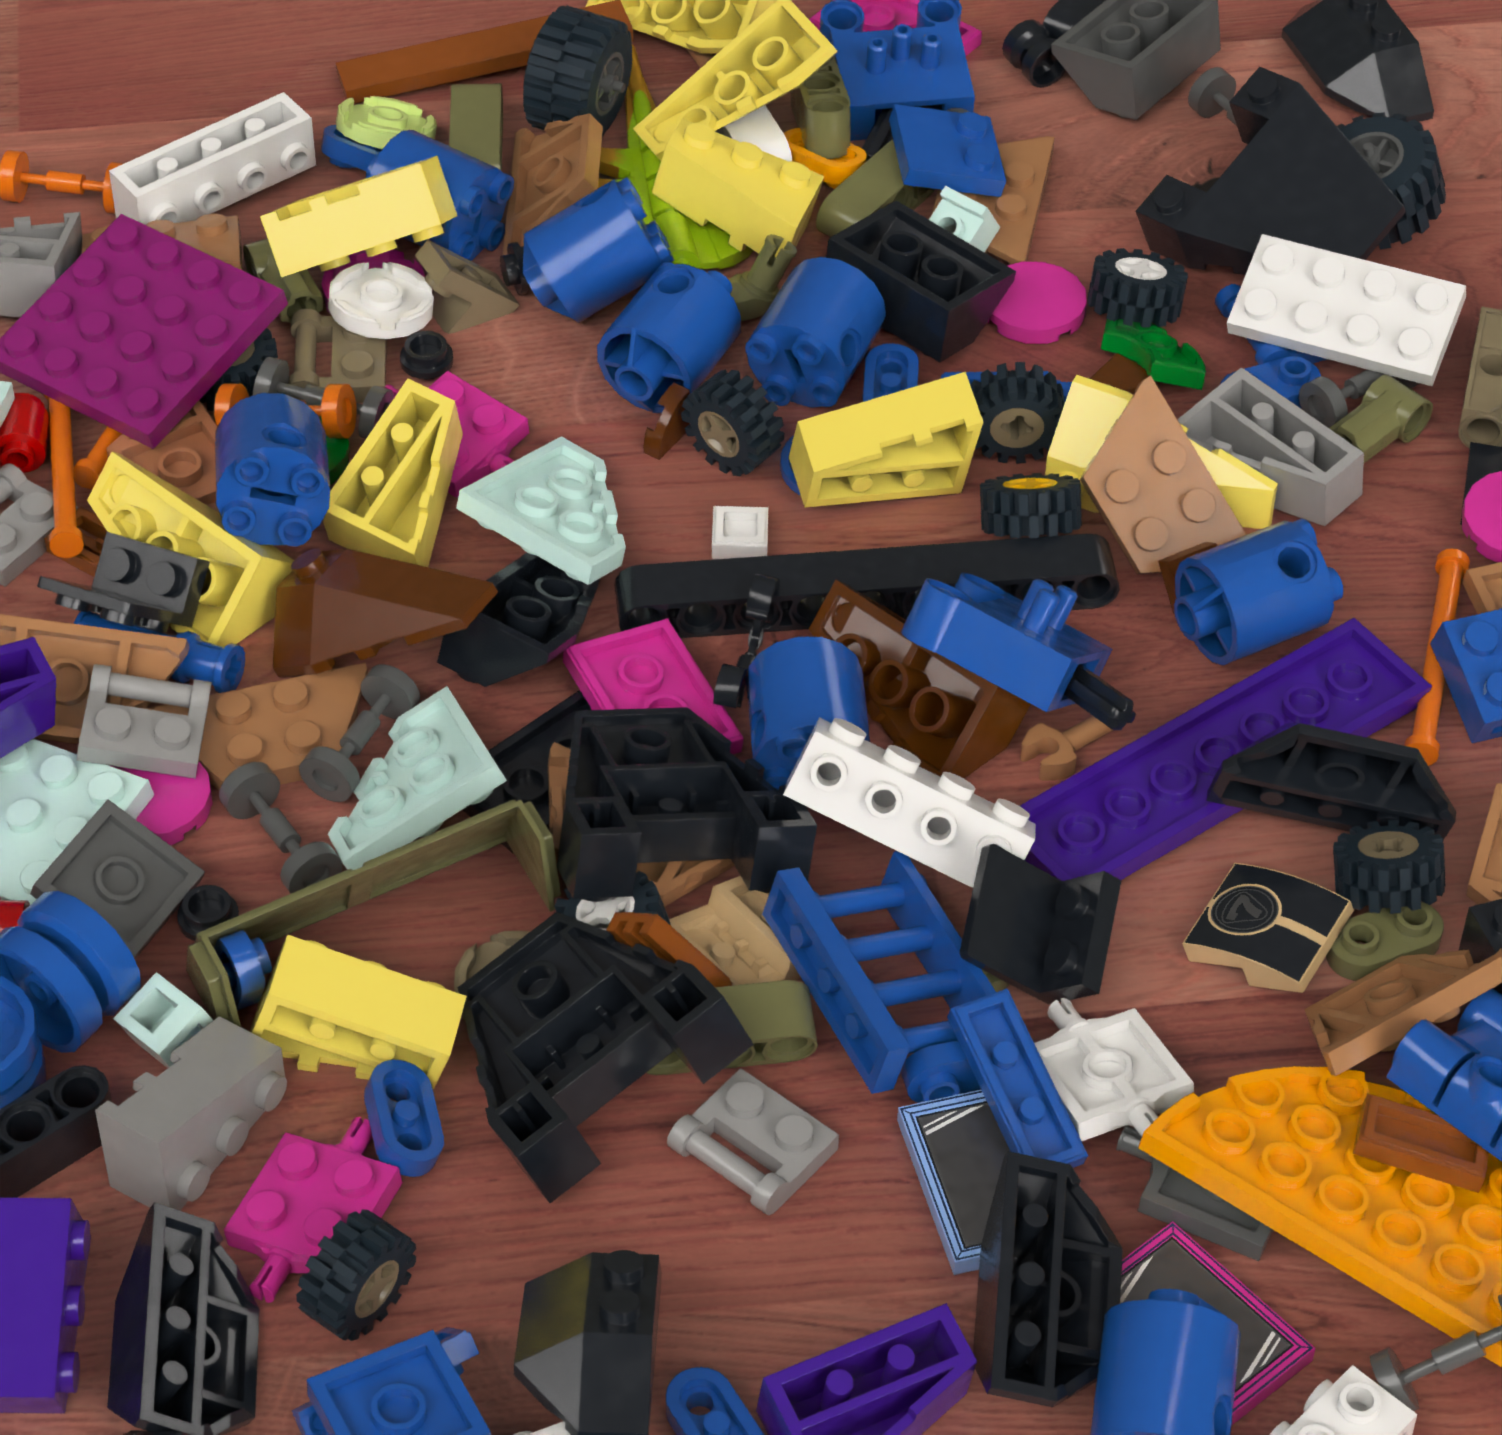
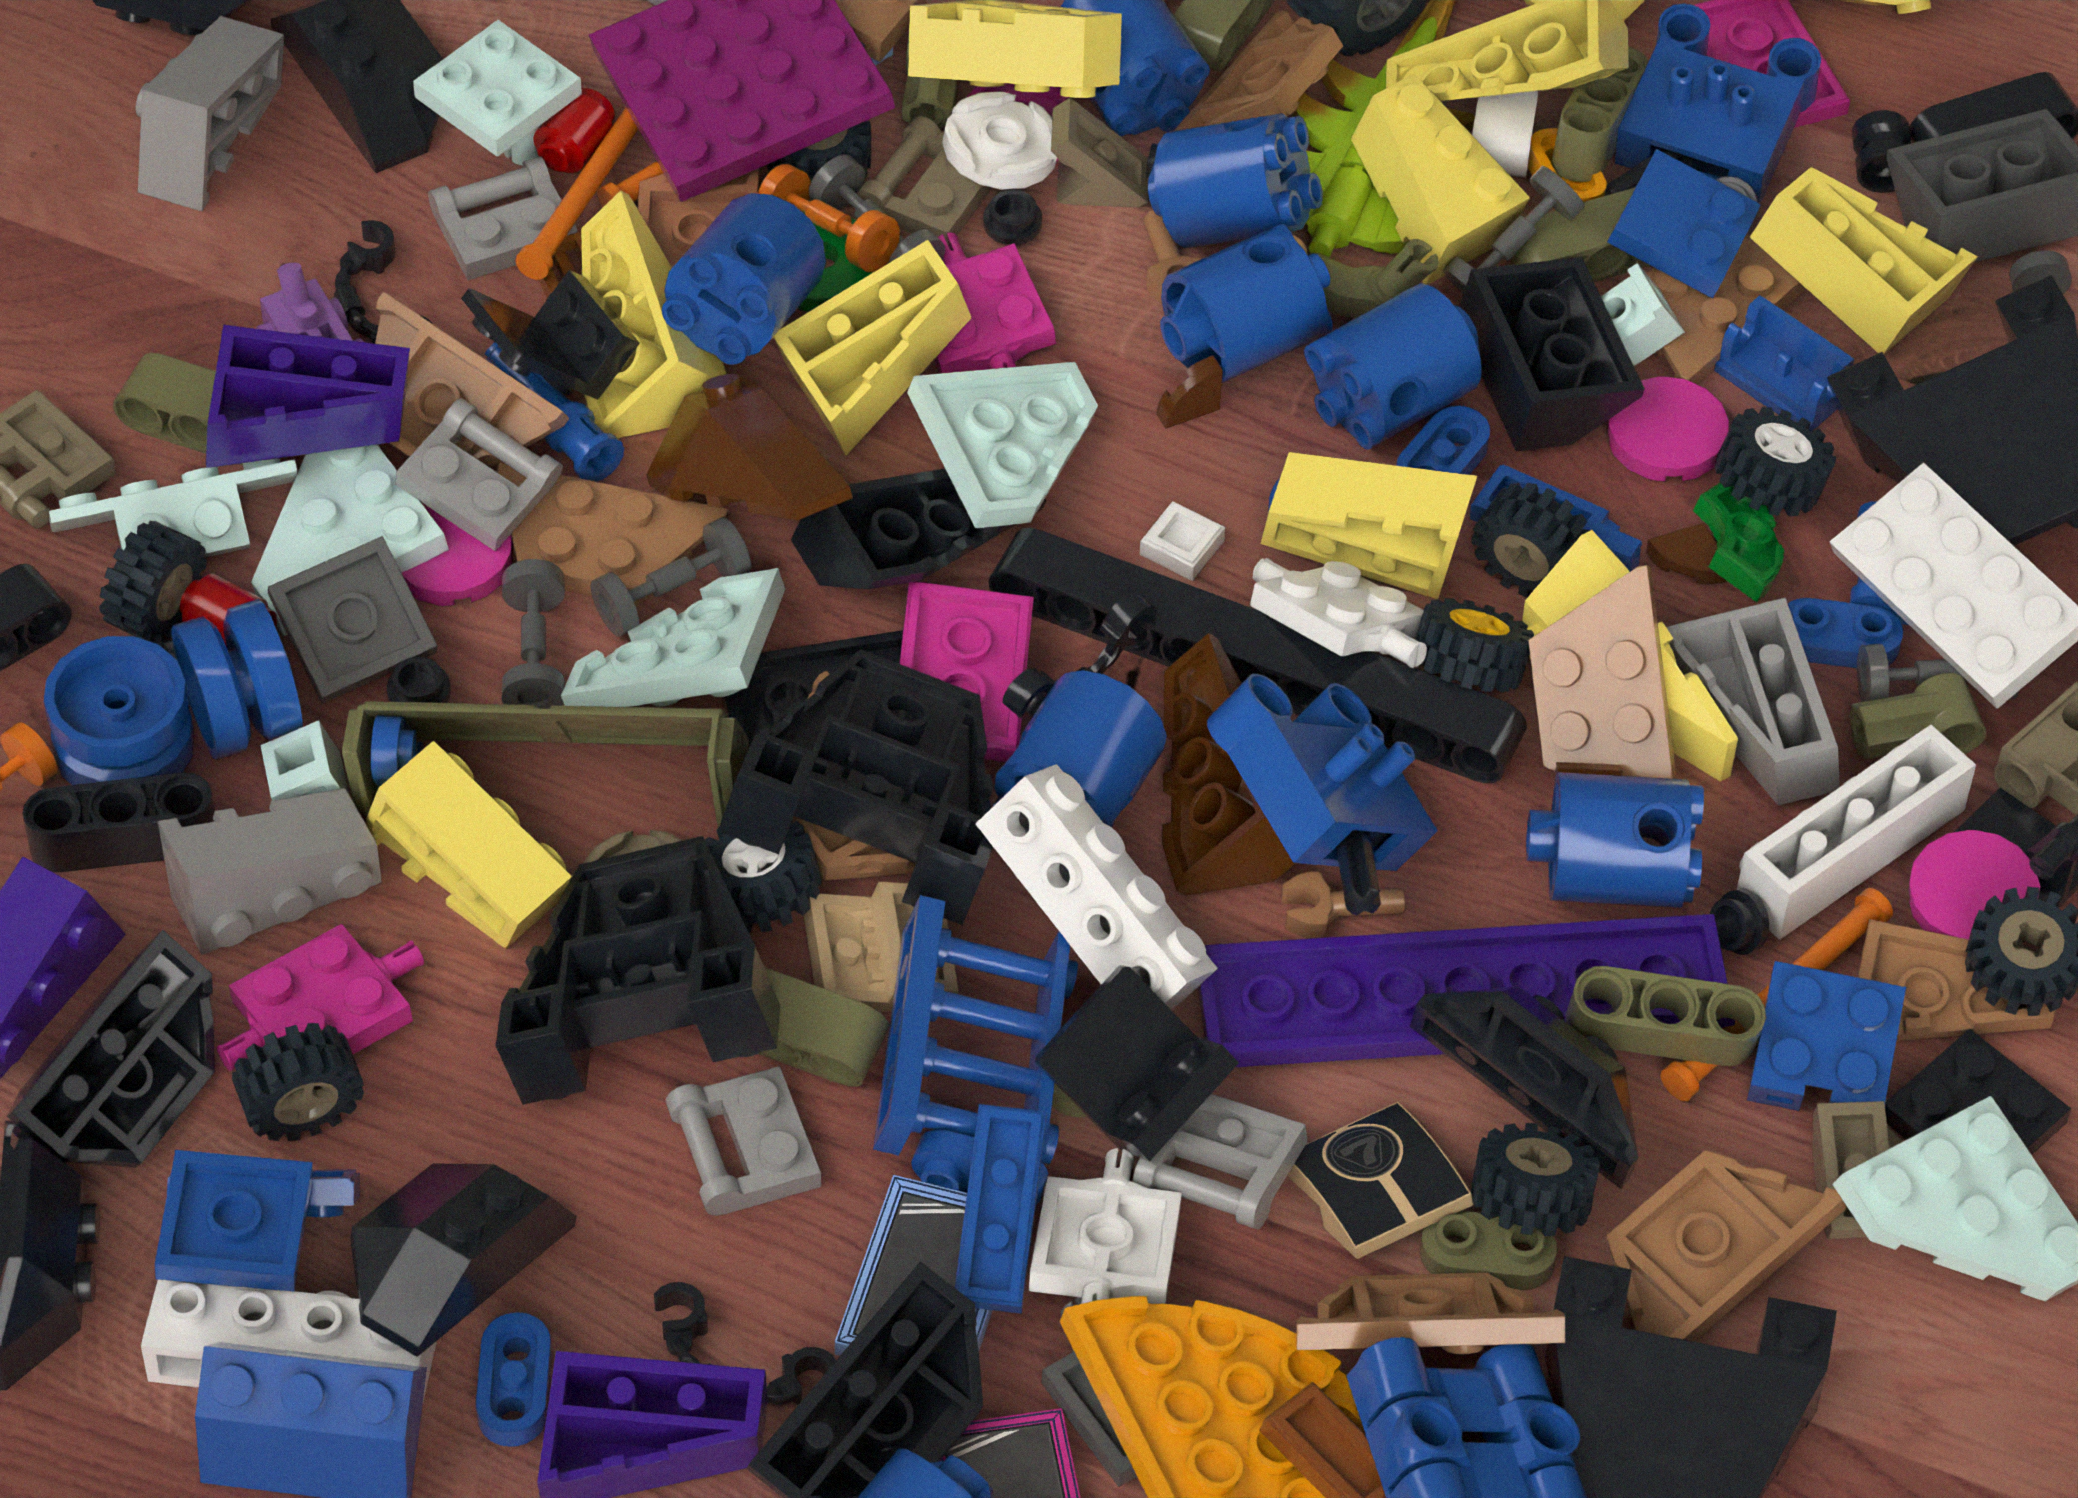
camera: 30 degrees right, 5 degrees up
blue plate [364,1060,444,1177] -> none
dark orange tile [606,912,733,987] -> none
black wheel [681,369,785,476] -> none
none -> black piece [654,1282,836,1406]
none -> light grey plate [1133,1094,1308,1230]
none -> medium nougat bar [1143,210,1203,304]
none -> white plate [1250,558,1427,668]
none -> dark grey wheel [1443,166,1585,294]
none -> olive beam [1565,966,1766,1066]
none -> black plate [1710,889,1769,955]
none -> blue hinge [1714,295,1854,432]
none -> white brick [1737,725,1976,940]
none -> light yellow wedge [1750,167,1978,354]

